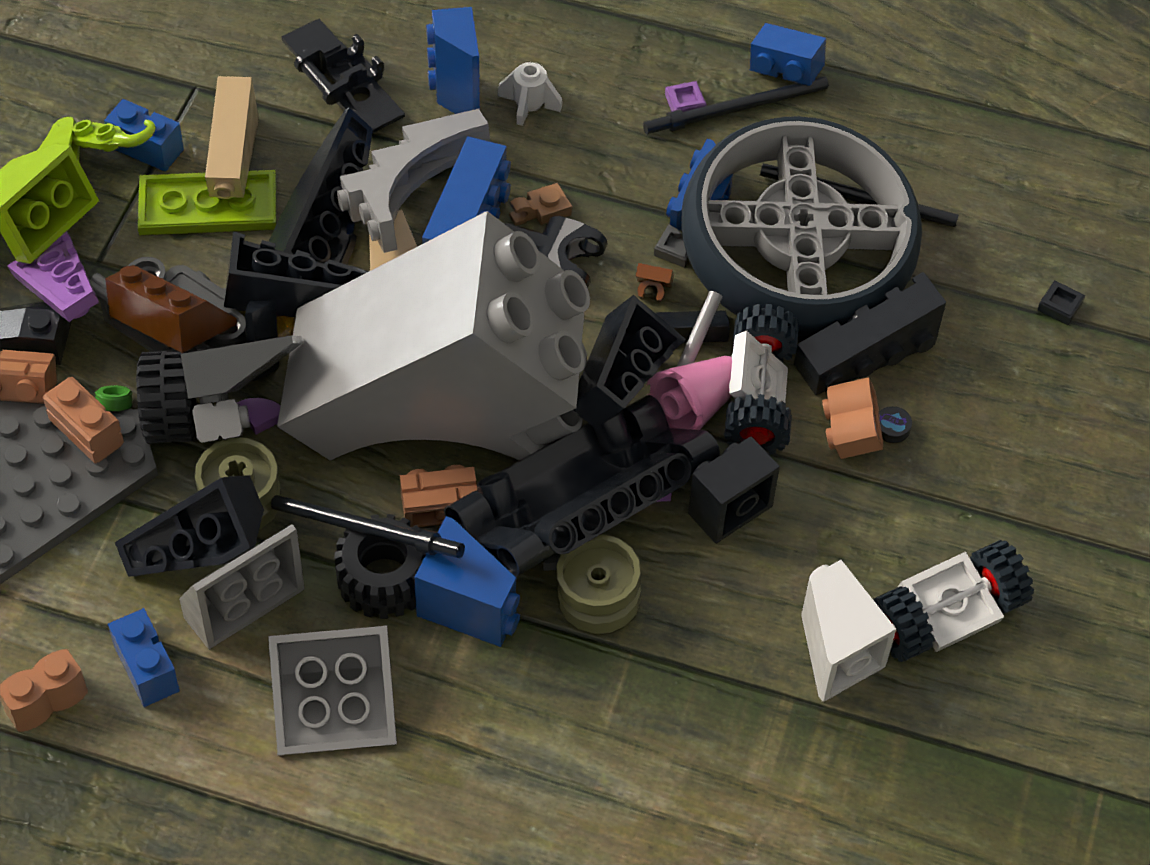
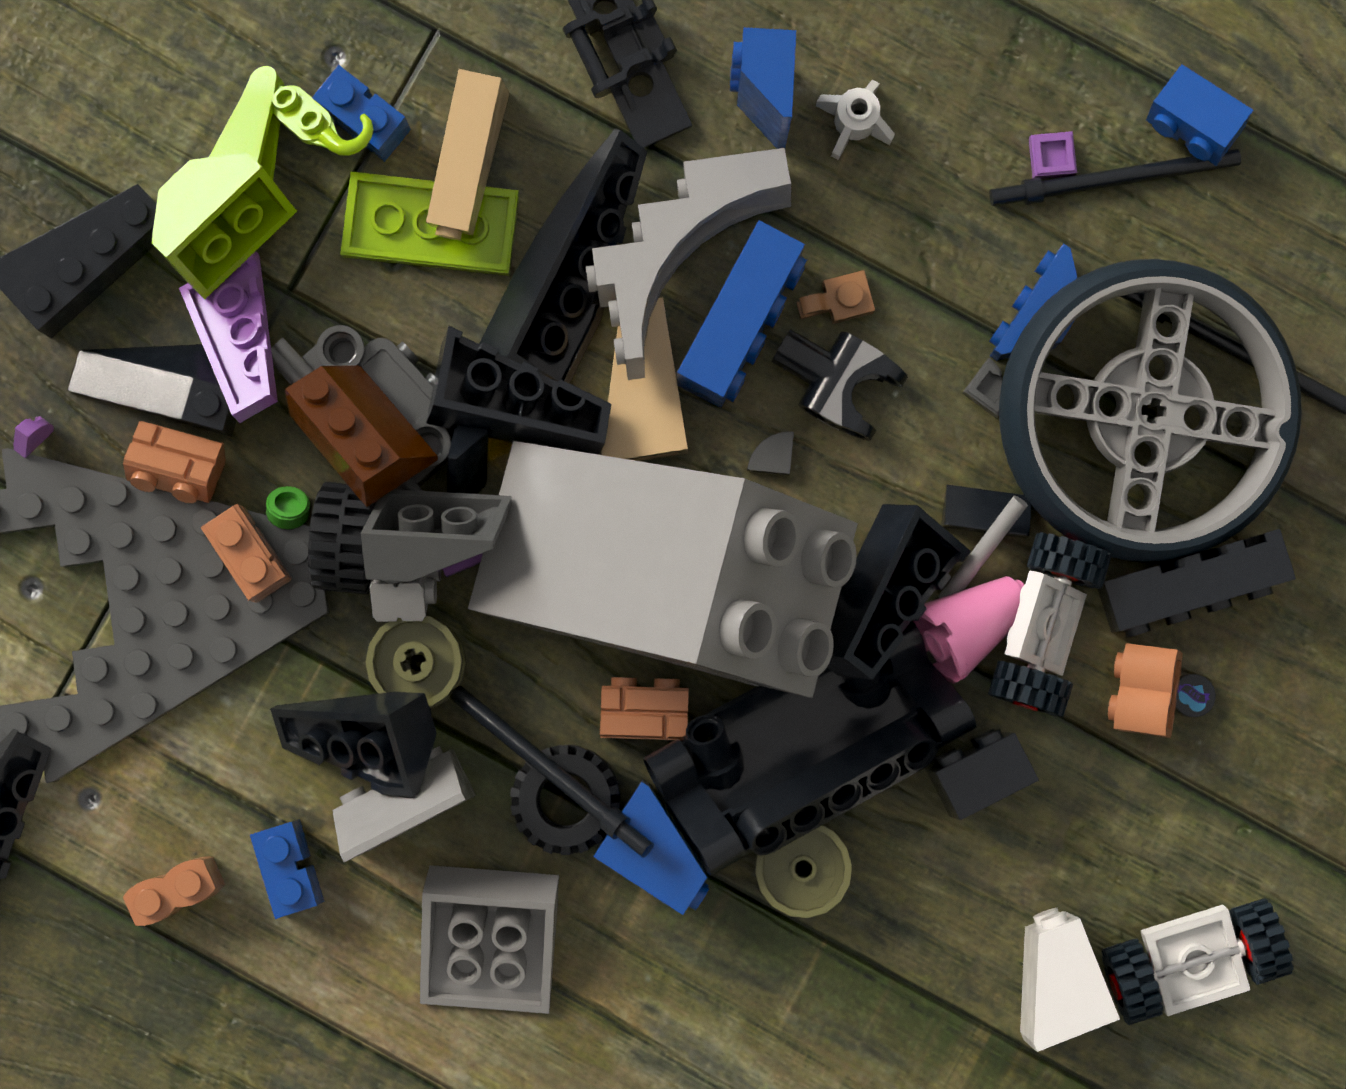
camera: 10 degrees right, 30 degrees up
dark orange tile [635,263,674,302] -> none

